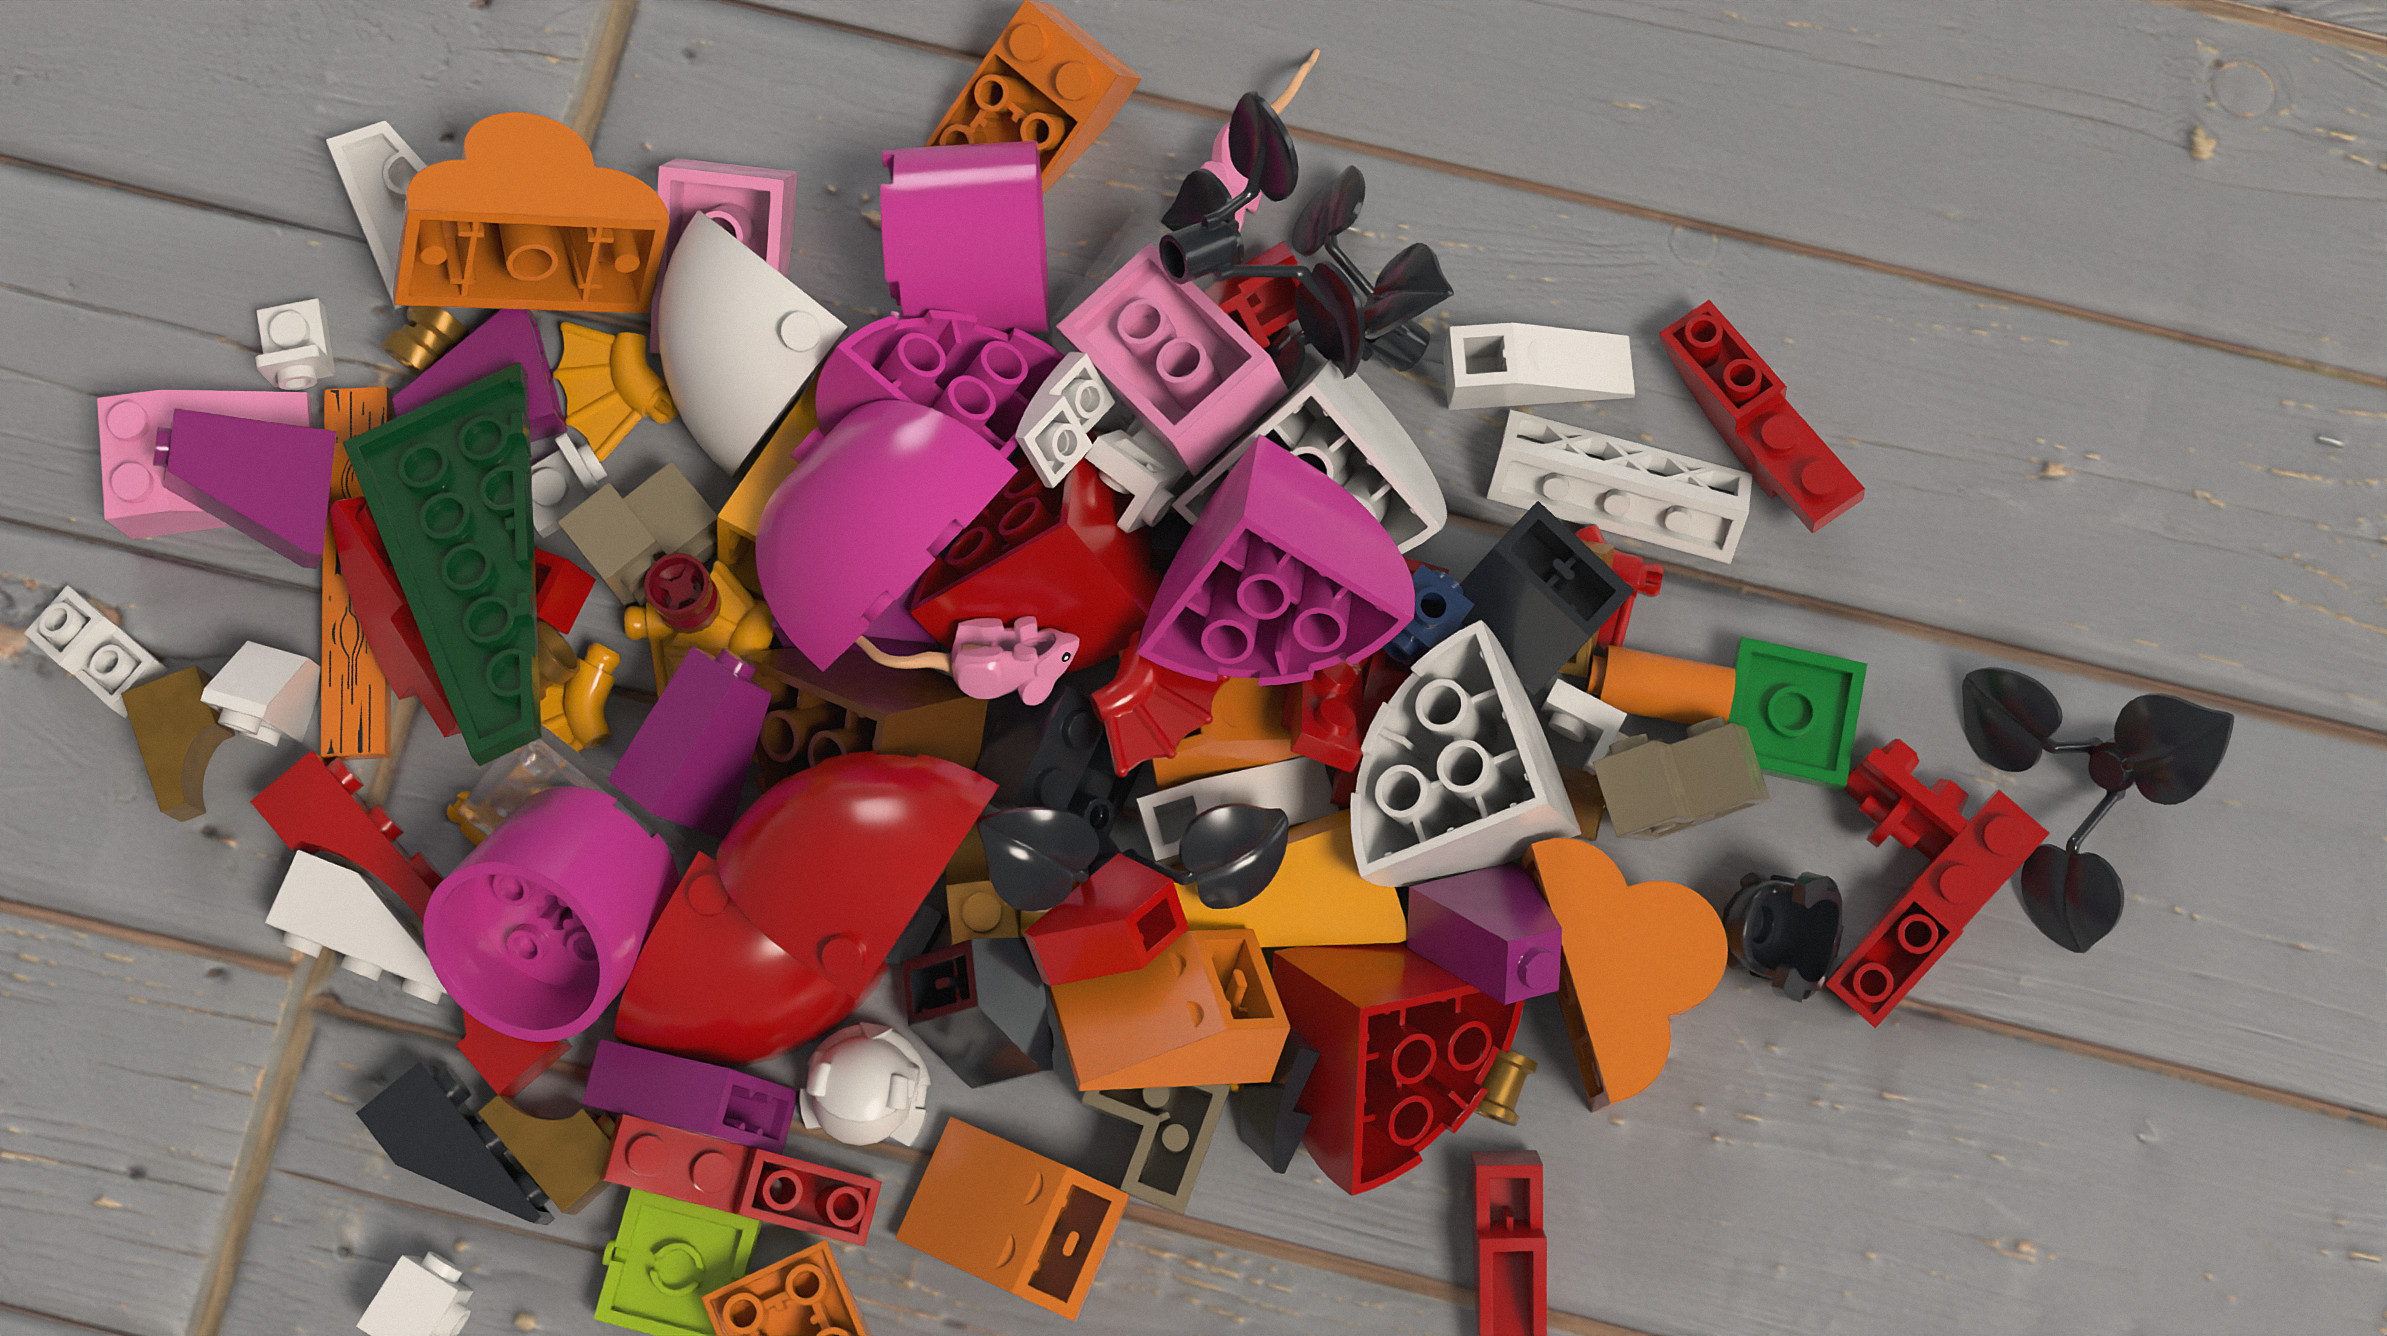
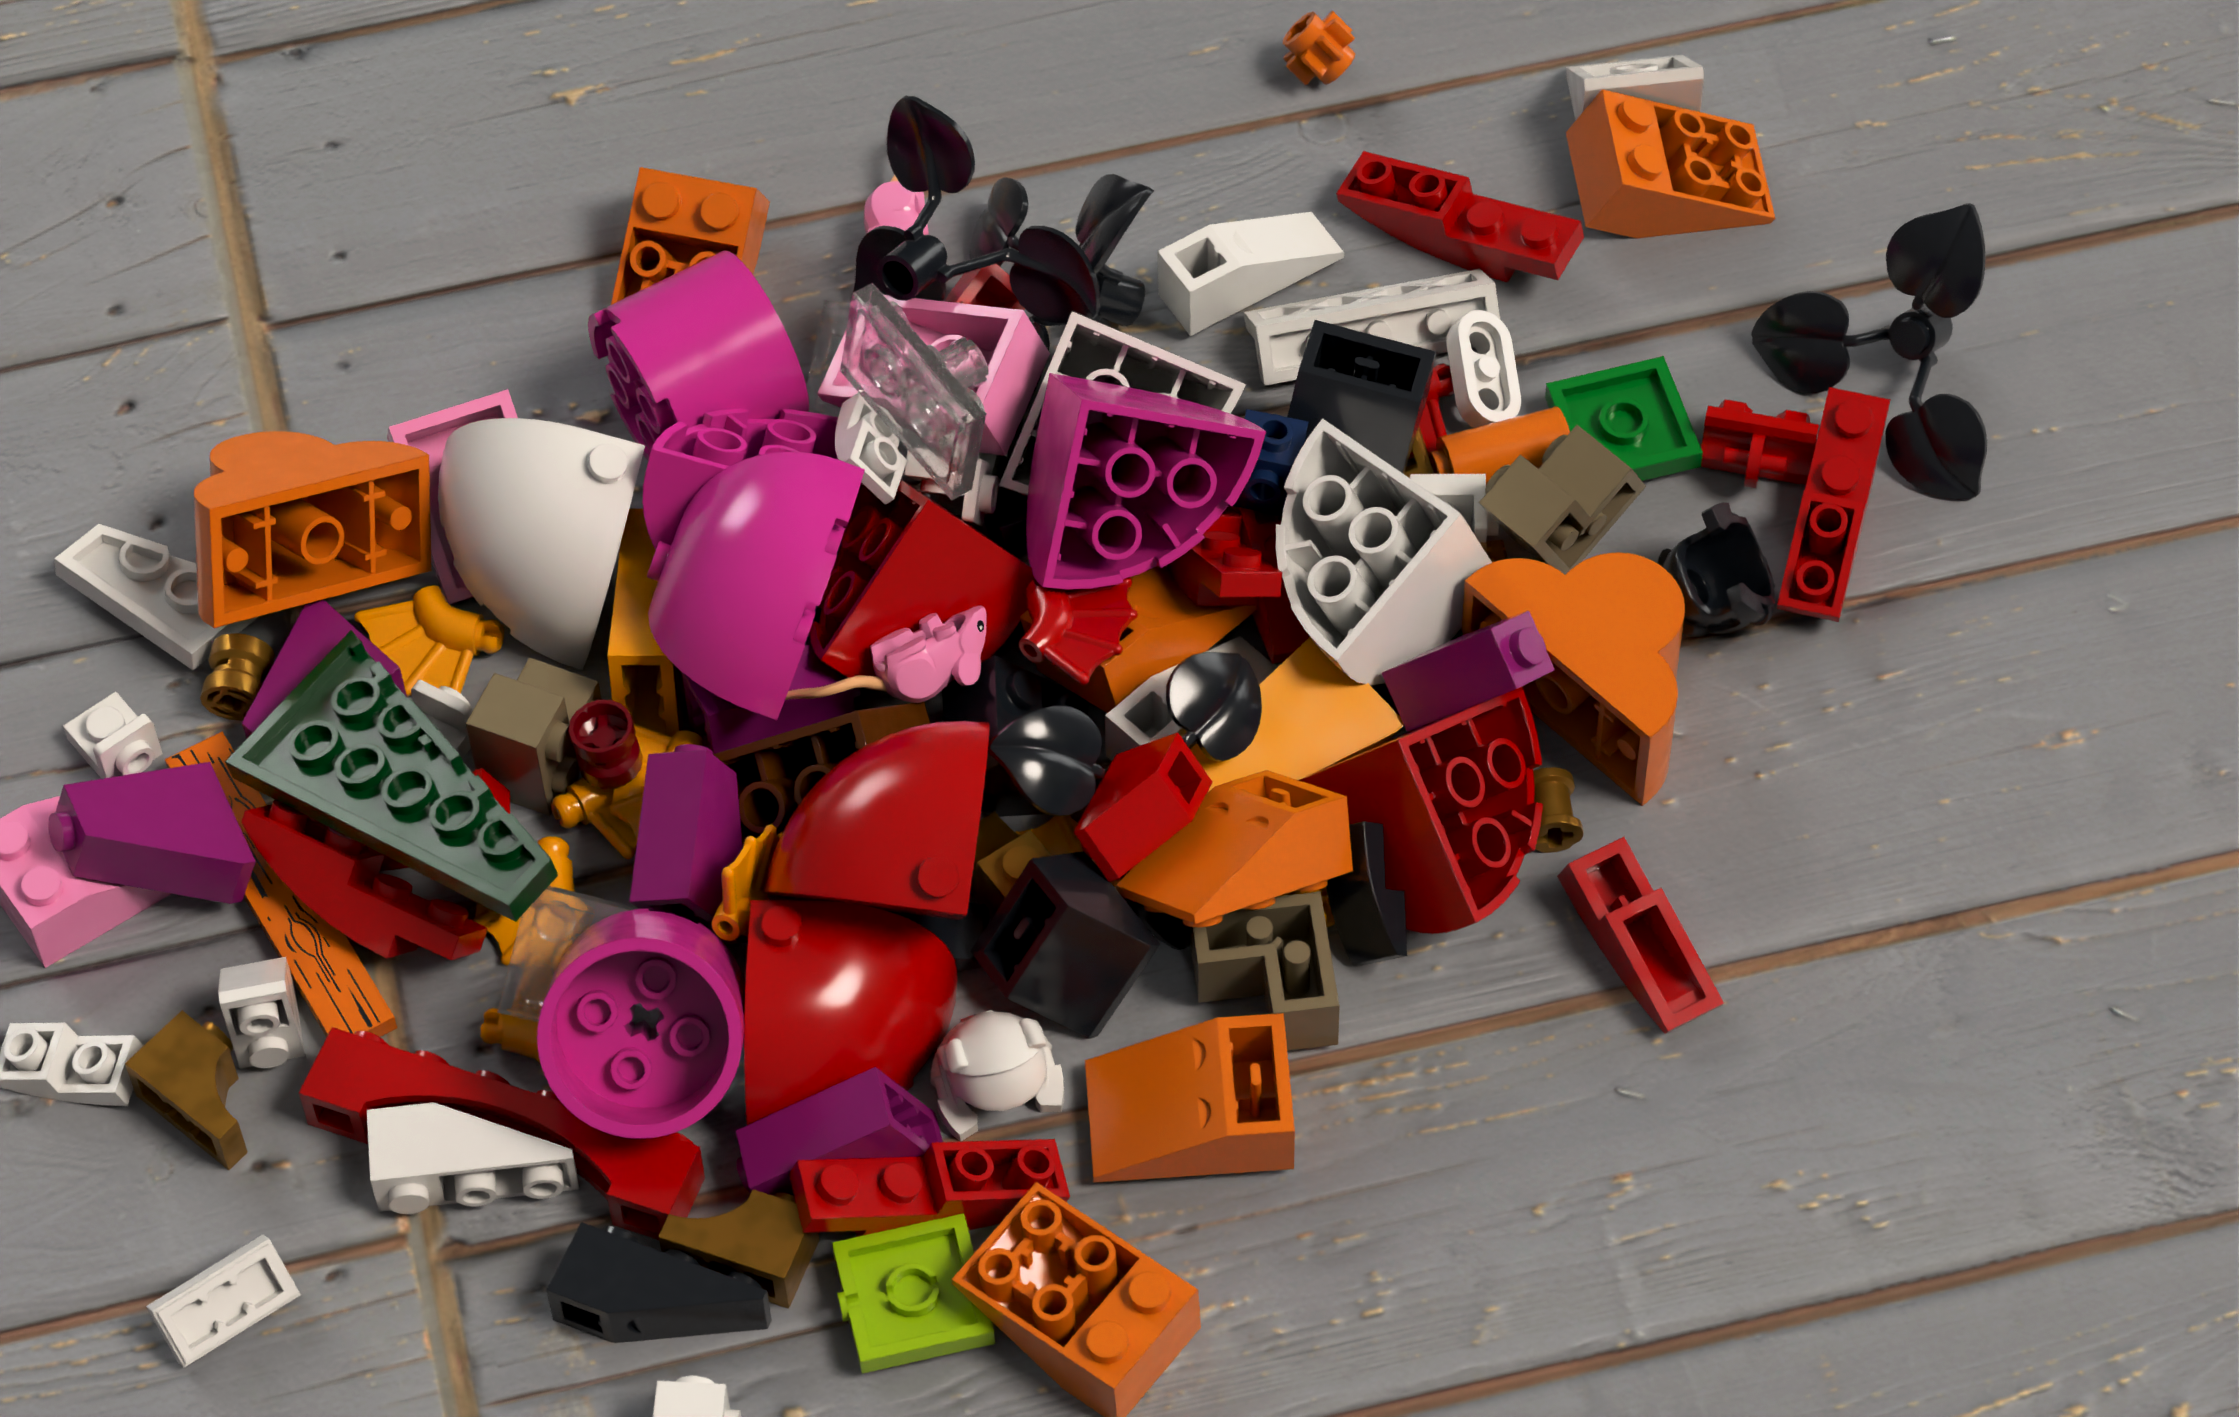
camera: 25 degrees left, 20 degrees down
none -> white plate [146,1234,301,1368]
none -> light orange arm [711,824,783,941]
none -> clear plate [840,283,988,500]
none -> orange gear [1282,11,1355,85]
none -> white plate [1446,310,1521,428]
none -> white slope [1566,55,1704,121]
none -> orange slope [1566,89,1776,238]

